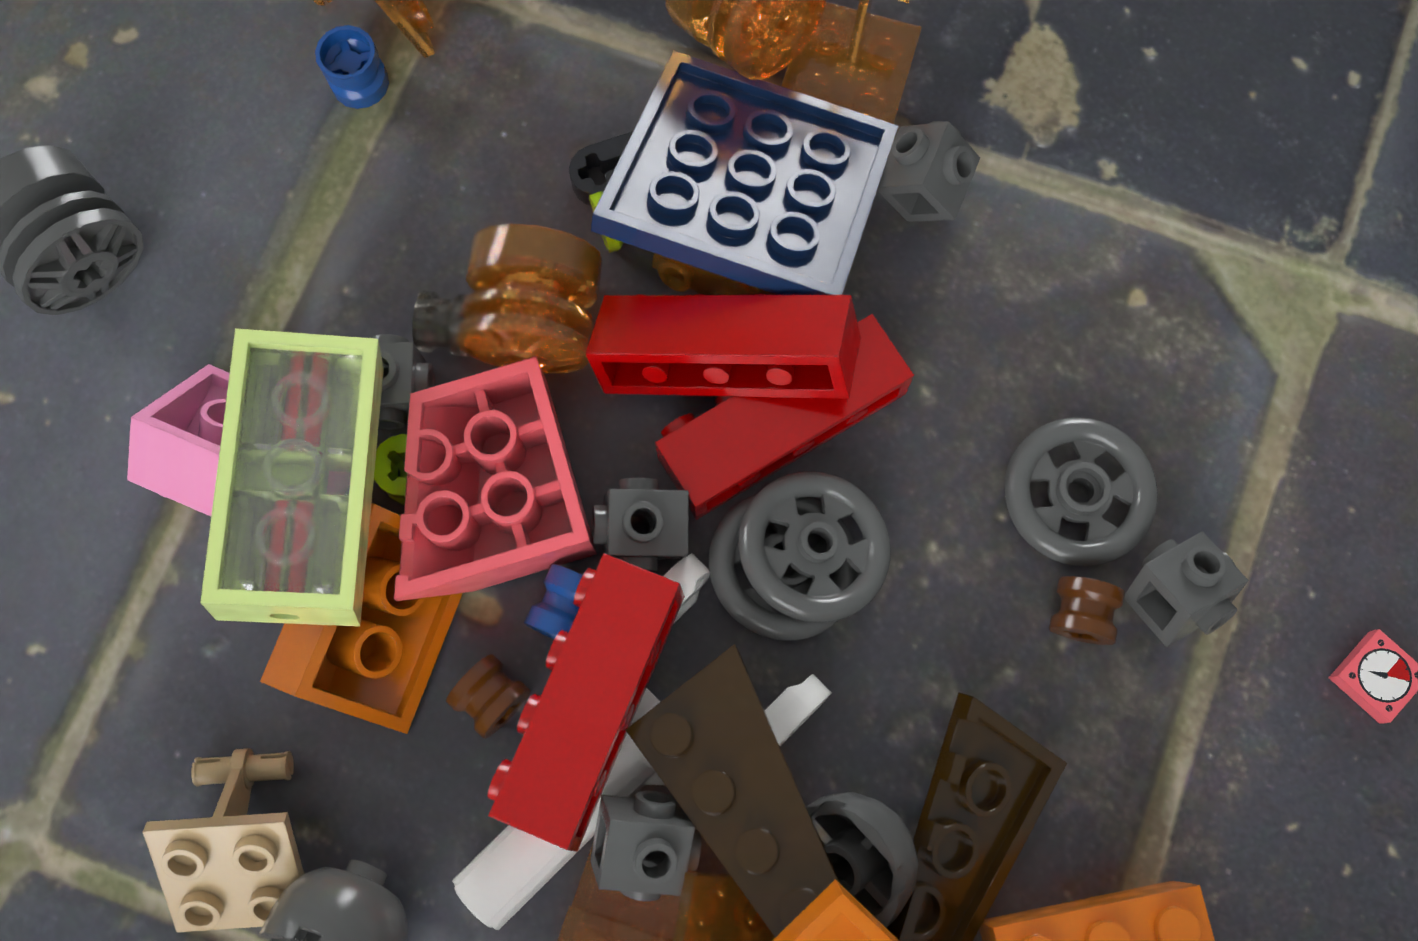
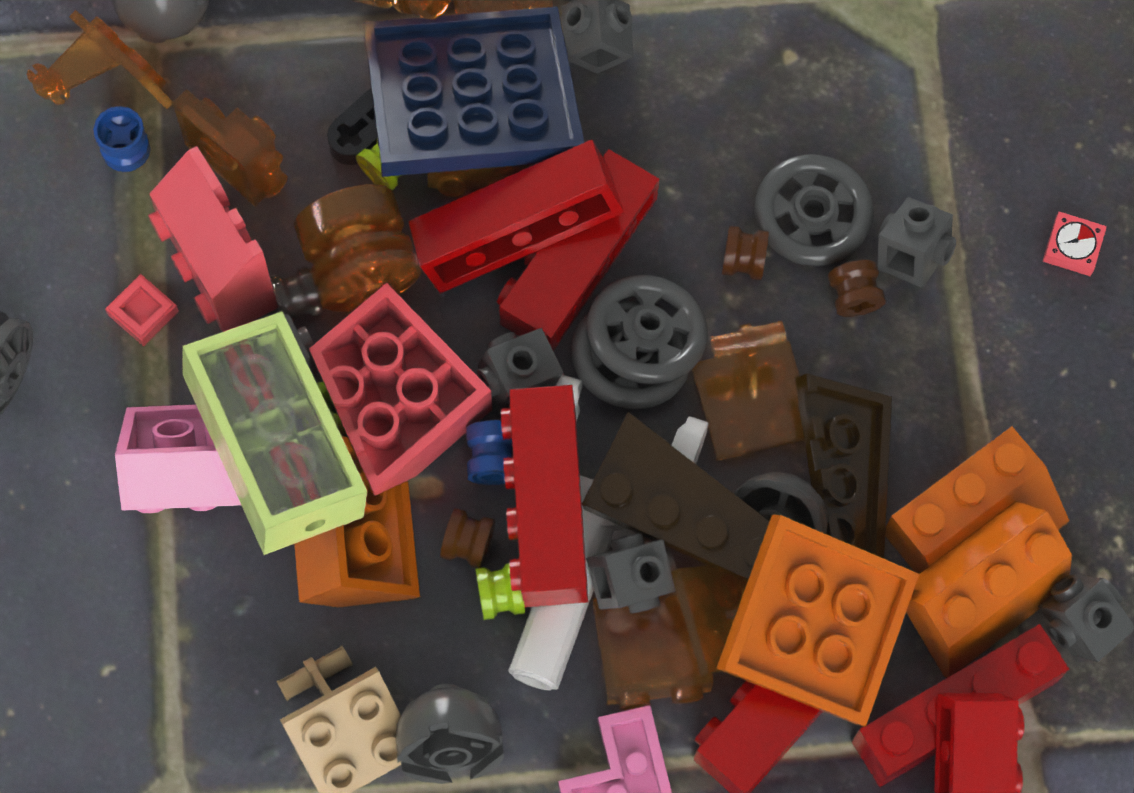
camera: 30 degrees left, 5 degrees down
none -> coral tile [105,274,179,347]
none -> coral wedge [148,146,278,332]
none -> clear orange plate [172,89,288,206]
none -> lime wheel [475,563,525,620]
none -> clear orange plate [692,320,804,461]
none -> reddish brown wheel [722,226,769,280]

